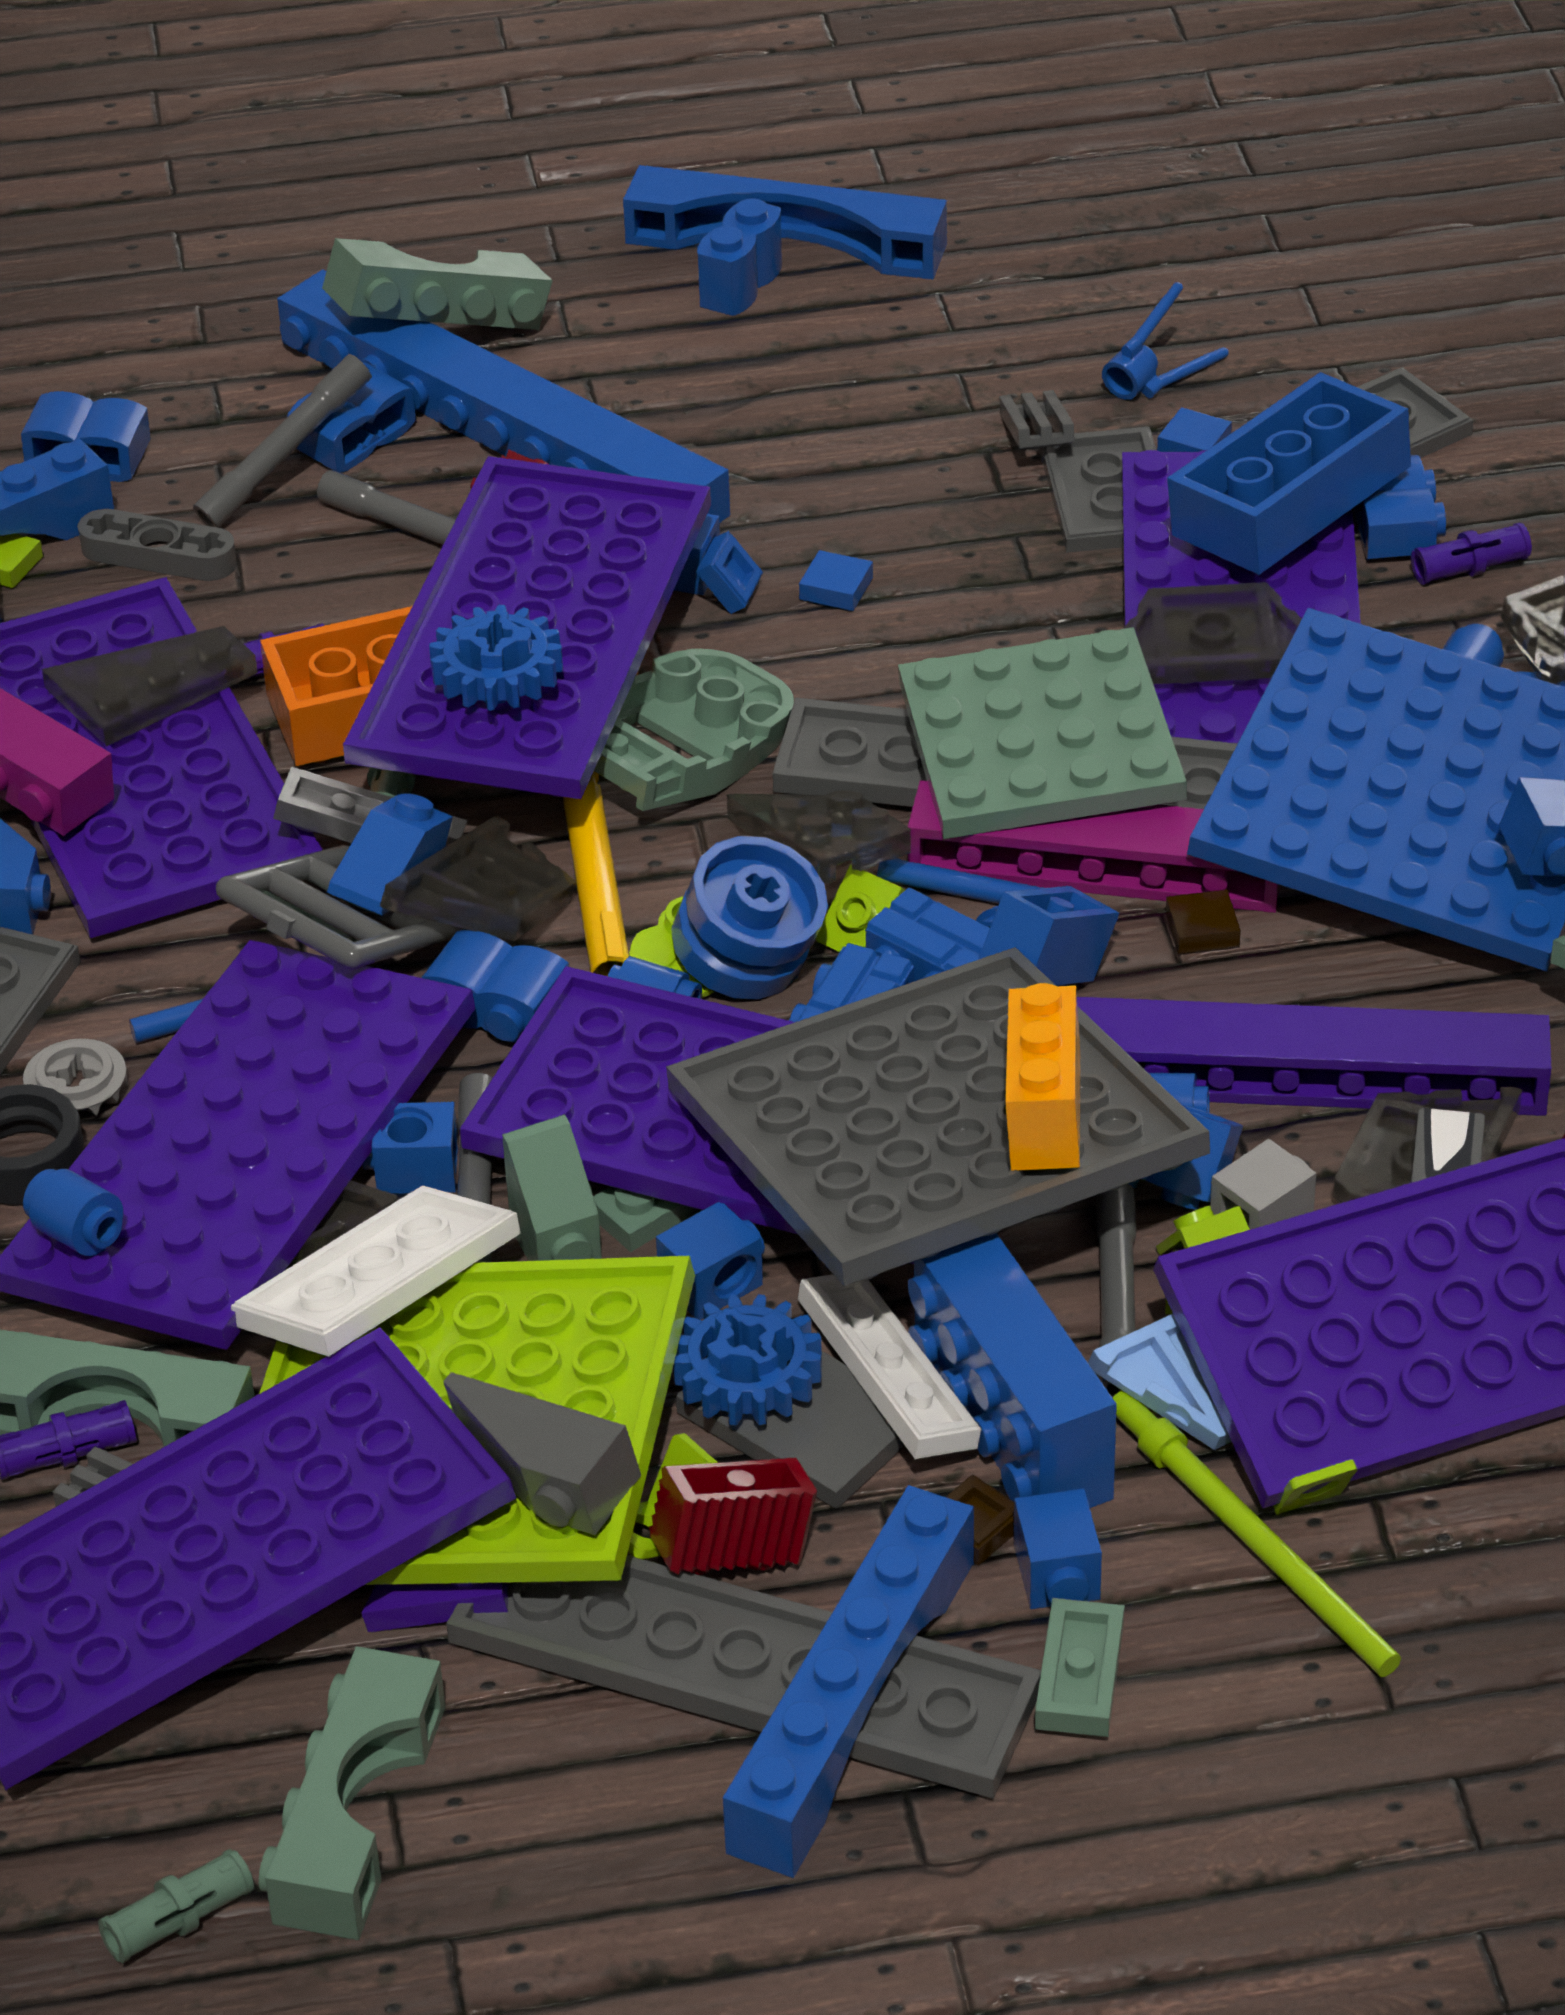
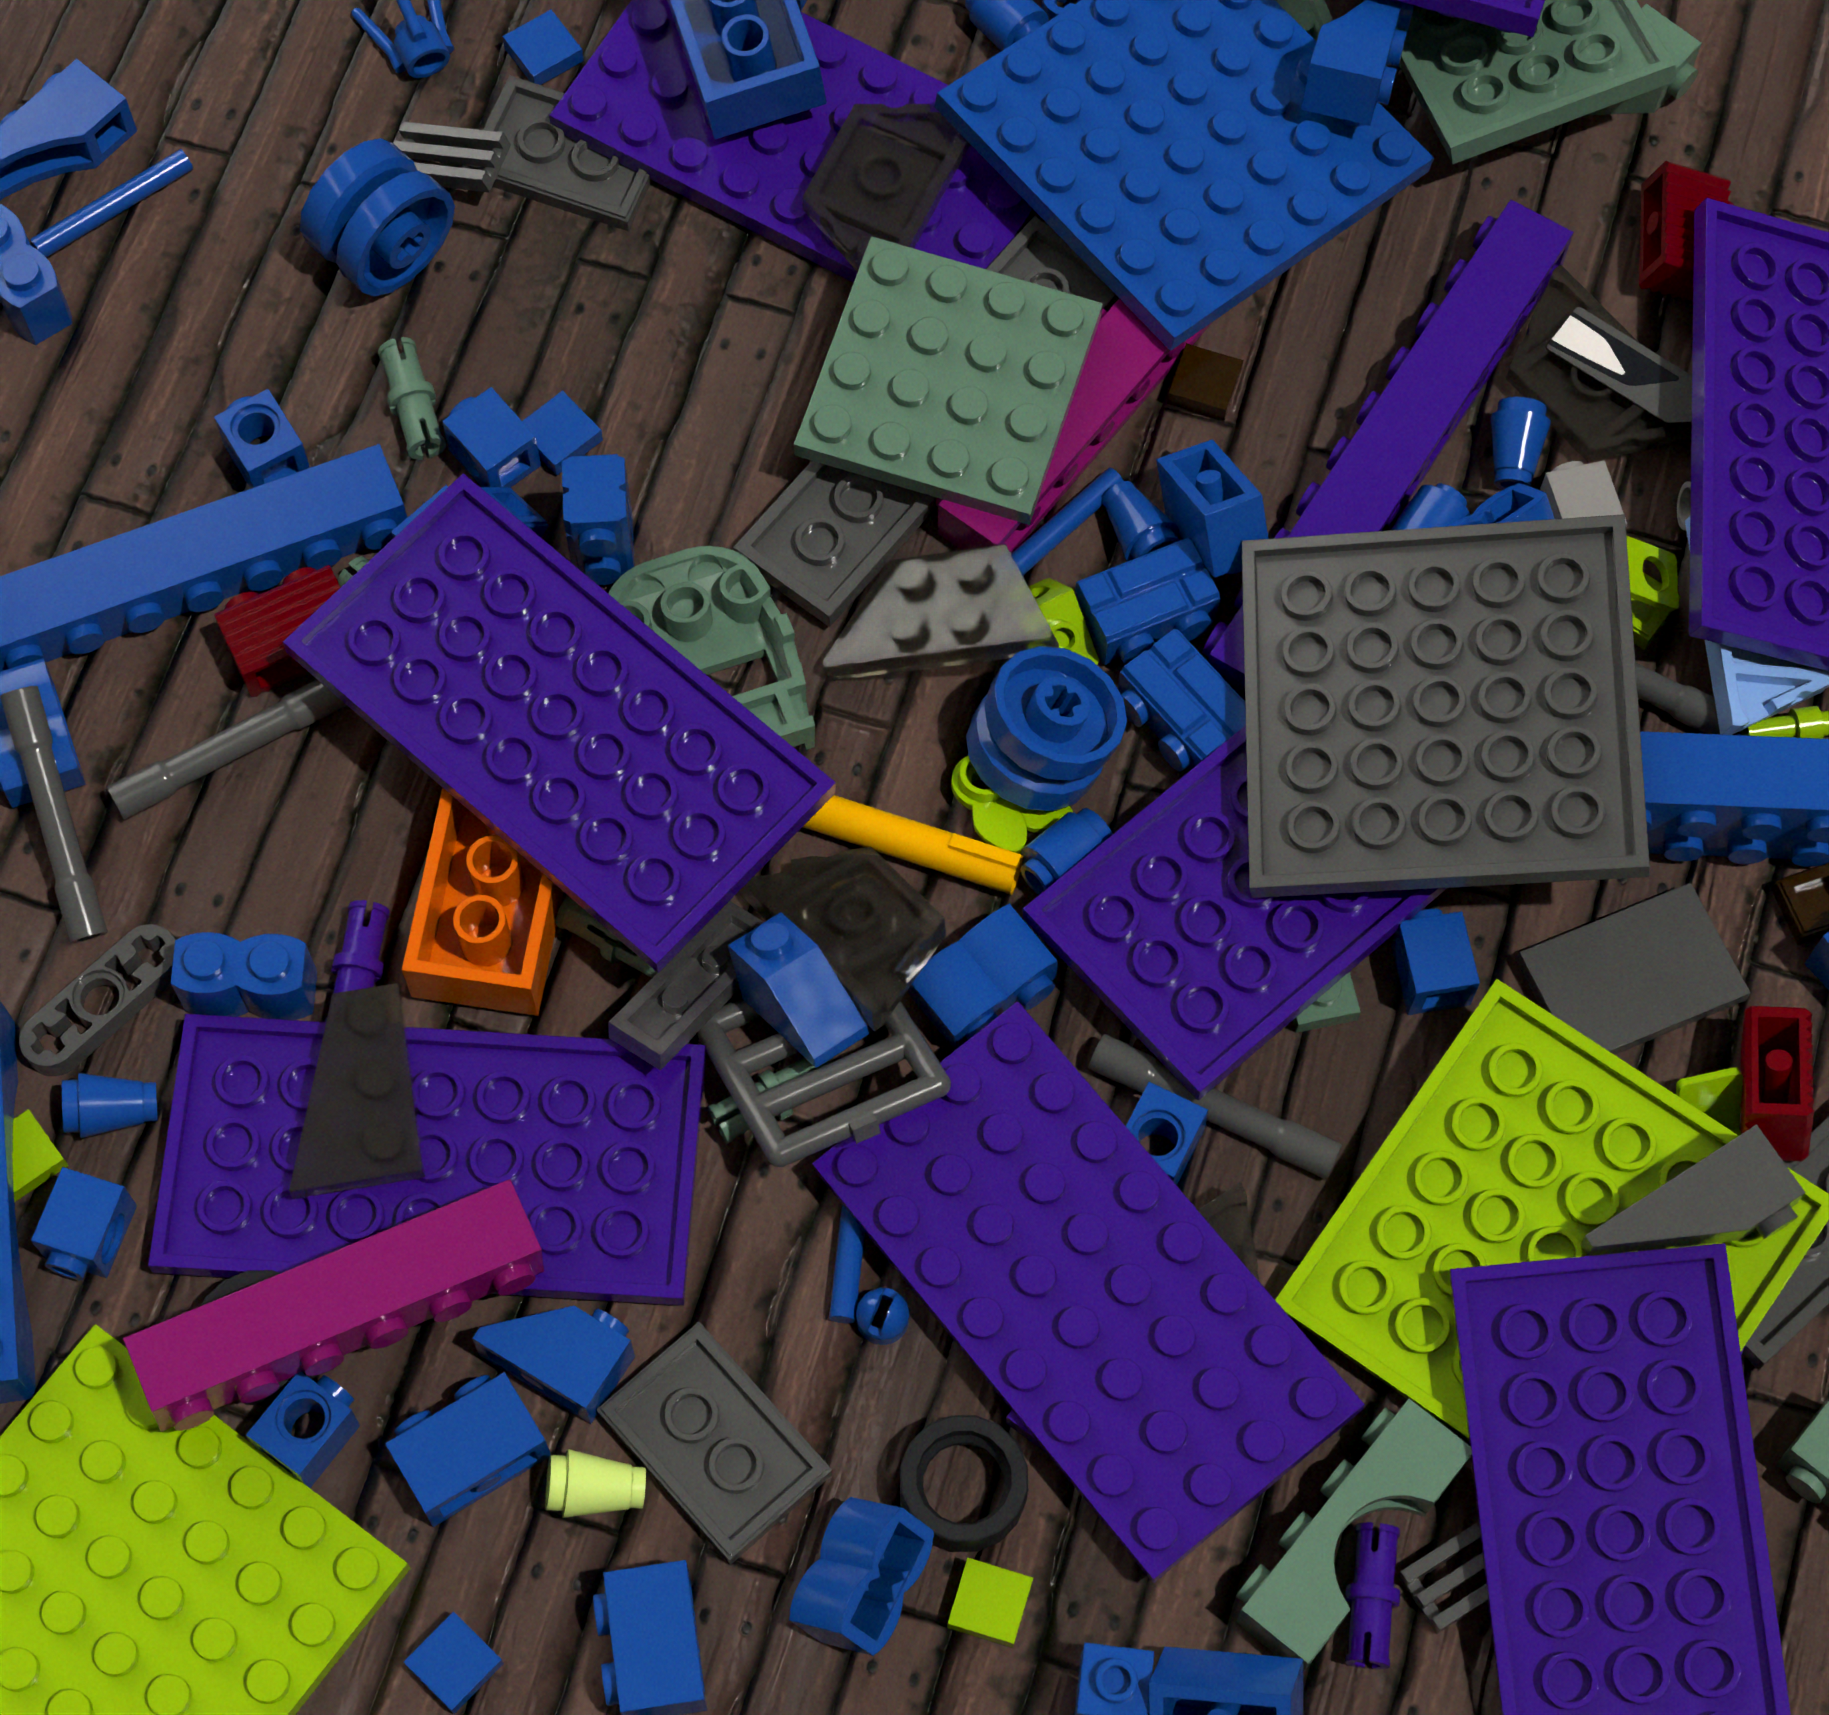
camera: 65 degrees left, 25 degrees up
light grey gear [23,1039,128,1116] -> none
blue brick [23,1169,124,1256] -> none
white tile [231,1185,521,1357] -> none
blue gear [429,605,563,711] -> none
sand green slope [502,1115,602,1261] -> none
blue gear [673,1294,822,1426] -> none
white tile [798,1274,981,1459] -> none
light orange brick [1005,983,1081,1171] -> none
none -> blue bar [30,149,193,258]
none -> blue cone [62,1073,158,1138]
none -> blue brick [171,932,317,1020]
none -> blue brick [214,389,310,489]
none -> blue wheel [300,138,455,297]
none -> sand green pin [378,337,446,460]
none -> blue brick [442,387,541,488]
none -> blue brick [562,454,635,585]
none -> blue hinge [856,1288,909,1345]
none -> blue cone [1490,397,1551,490]

